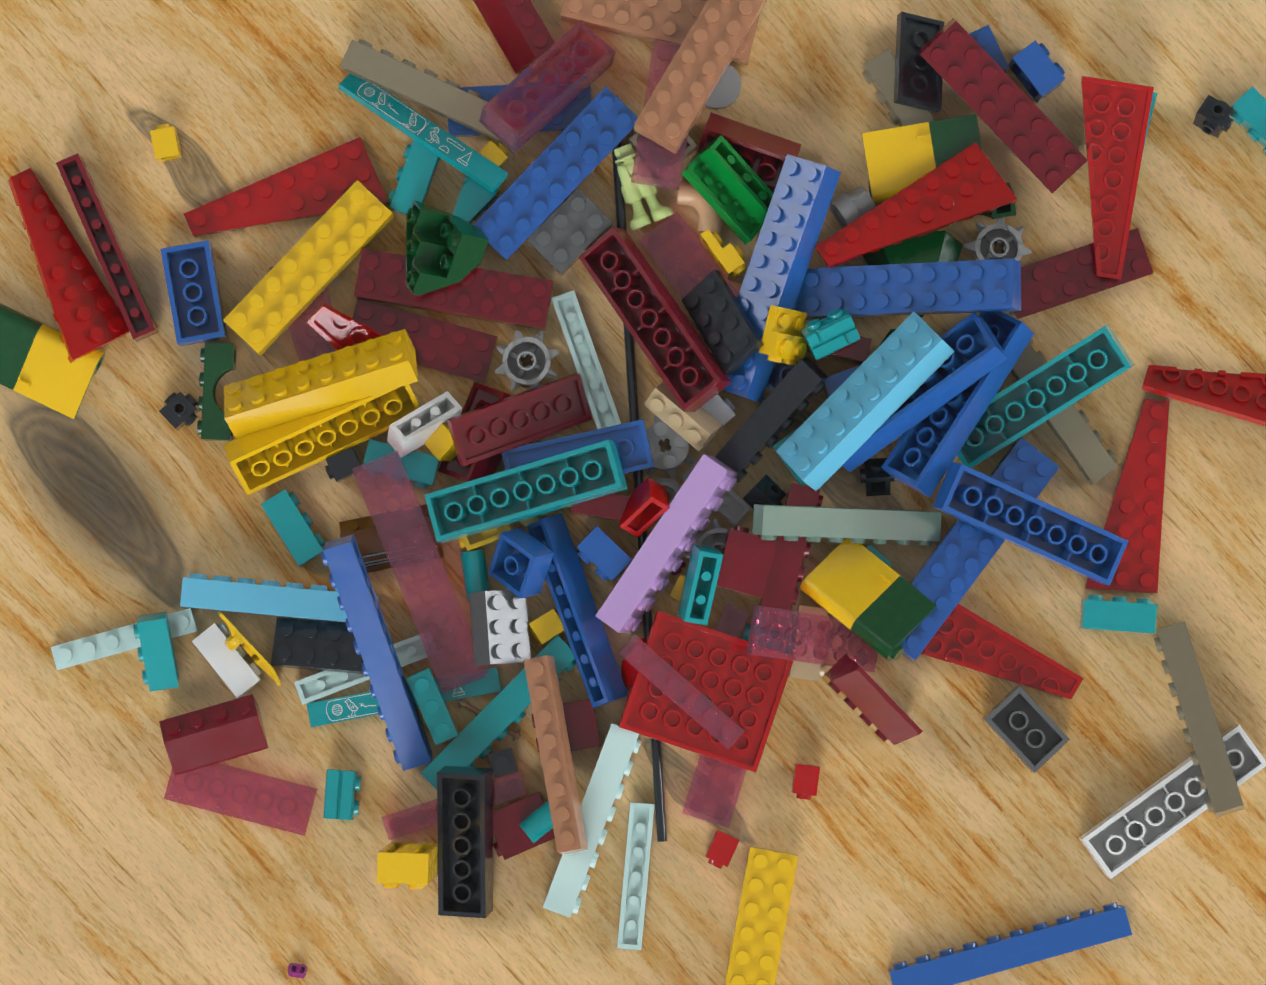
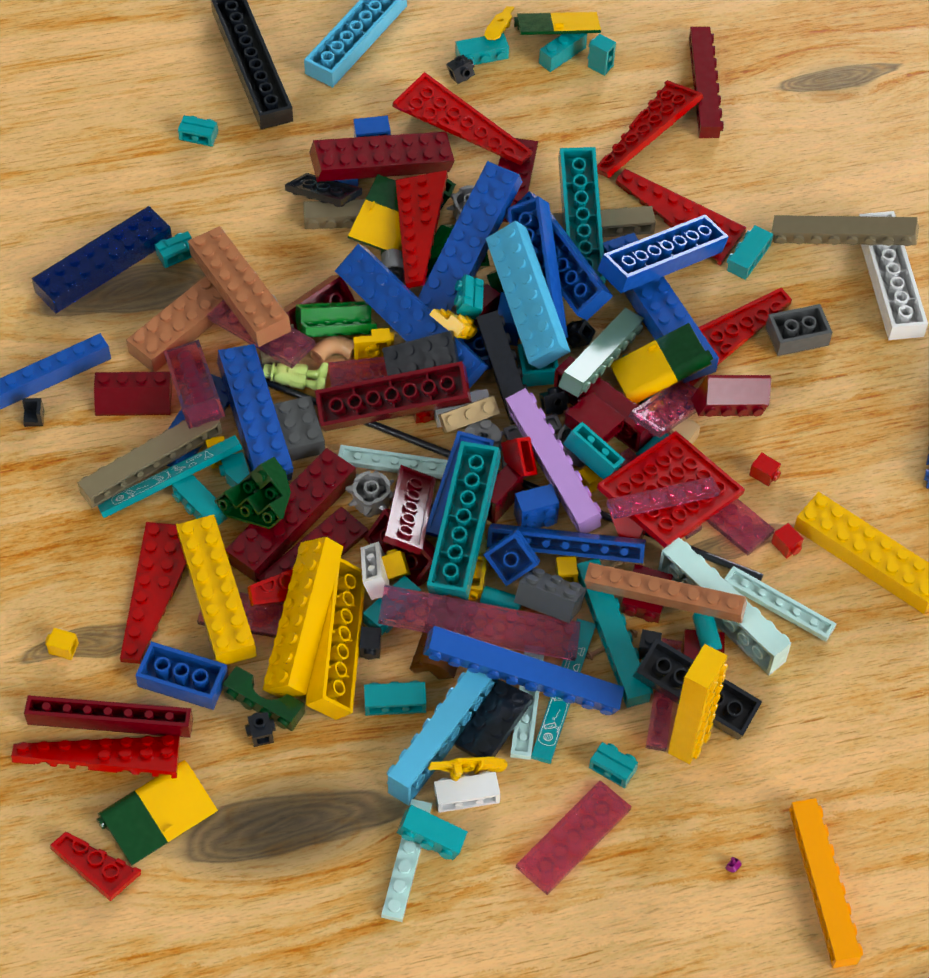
camera: 65 degrees left, 30 degrees down
dark red slope [159,694,269,775] -> none
teal brick [406,666,459,745] -> none

